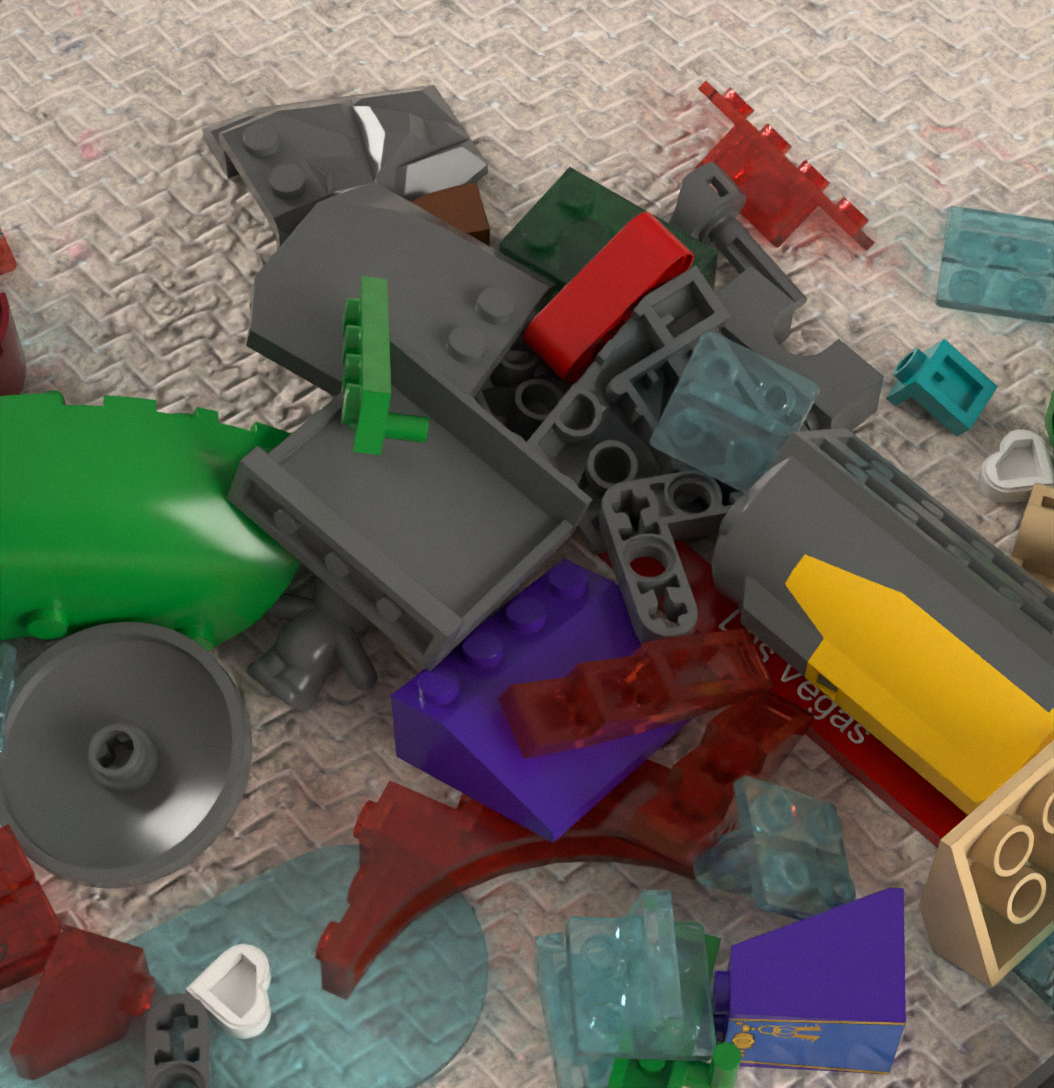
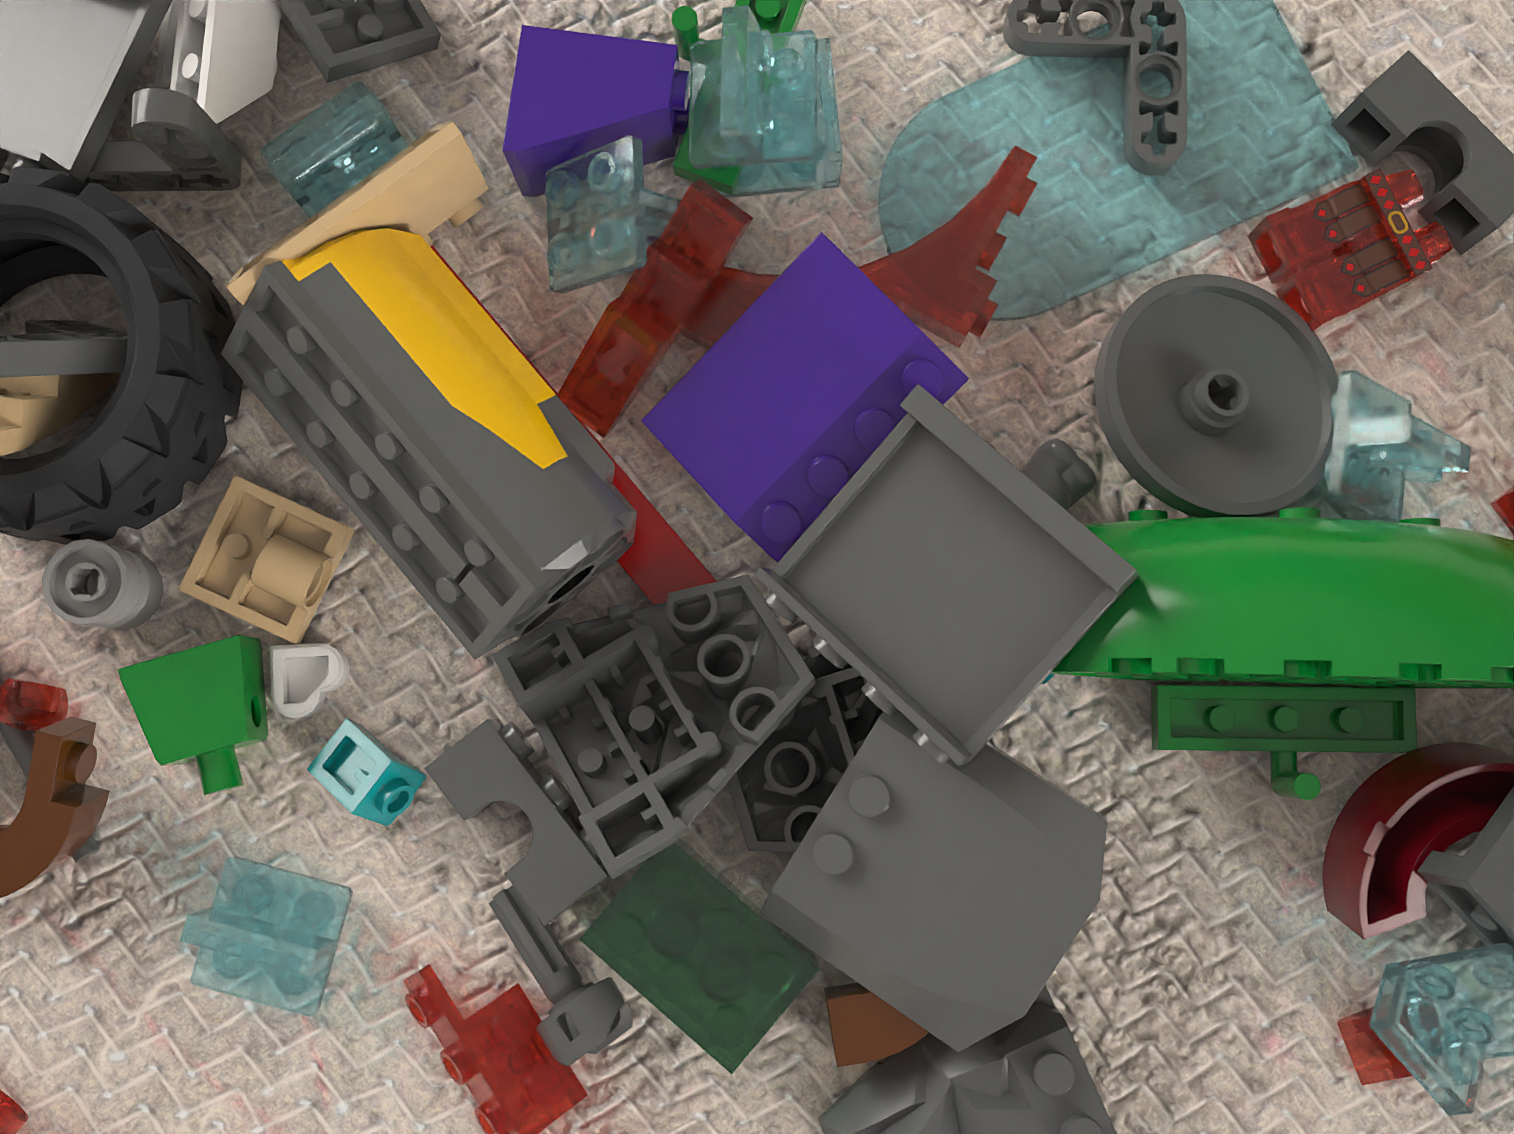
camera: 175 degrees left, 25 degrees up
clear red slope [9,924,155,1081] -> none
white tile [185,944,271,1039] -> none
green plate [341,276,429,455] -> none
clear red slope [498,628,774,759] -> none
red beam [523,212,694,384] -> none
dark grey beam [599,461,770,654] -> none
clear light blue bracket [650,330,820,493] -> none

